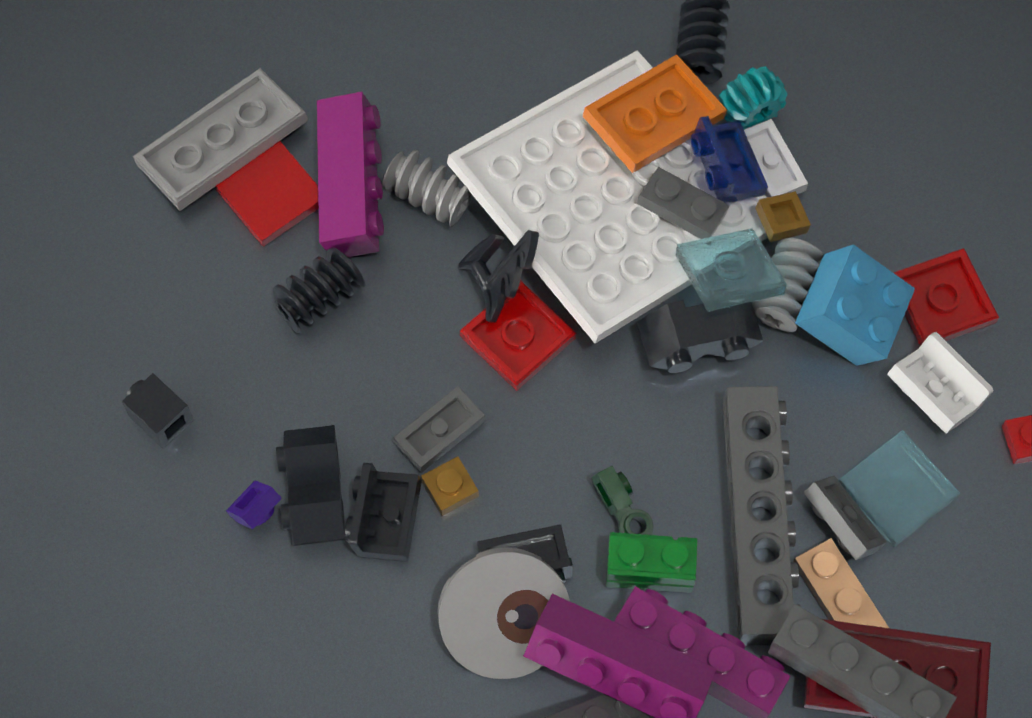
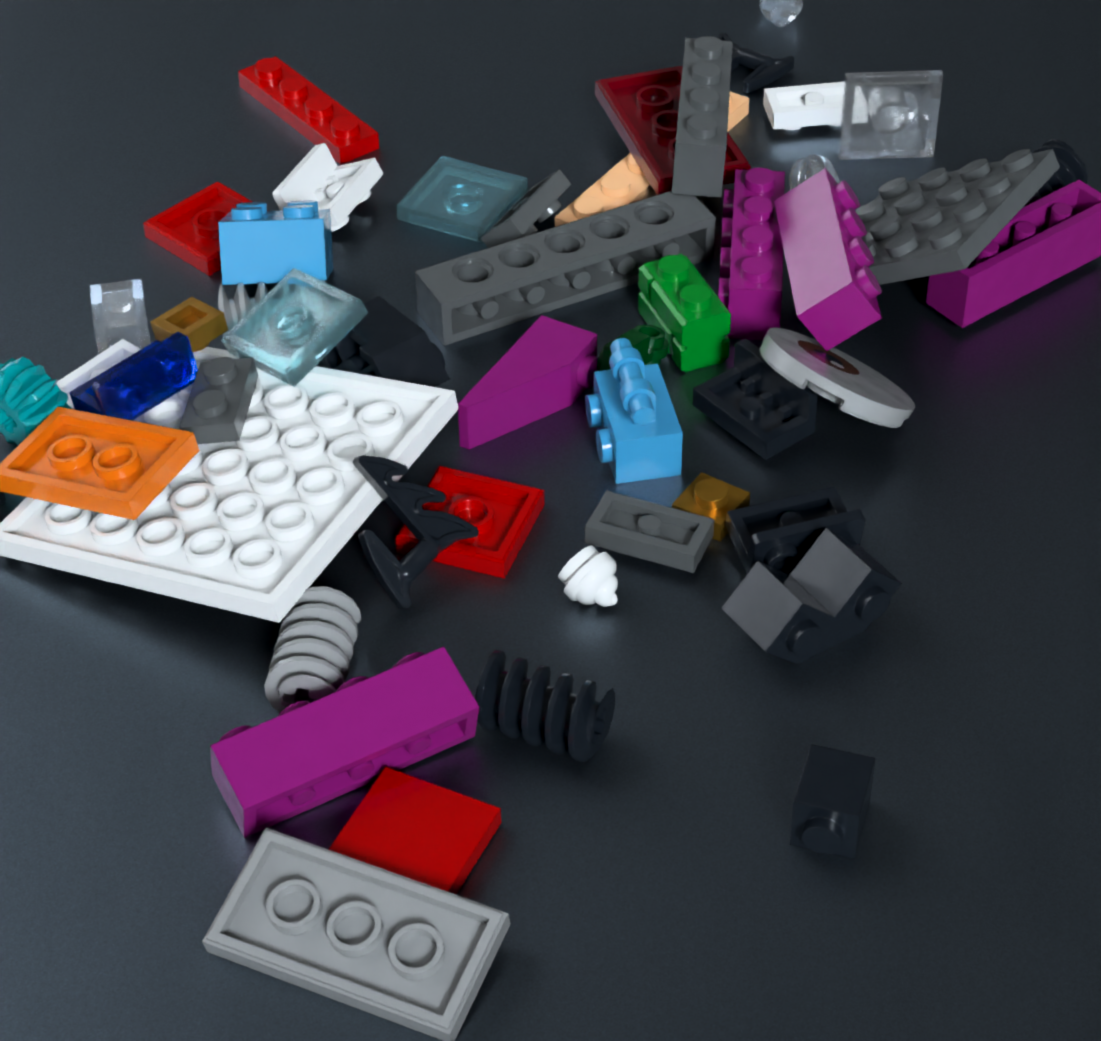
camera: 115 degrees left, 25 degrees down
dark purple plate [226,480,282,529] -> none
none -> clear brick [89,279,153,355]
none -> magenta slope [458,315,598,450]
none -> white plate [558,545,618,607]
none -> dark azure brick [585,338,683,484]

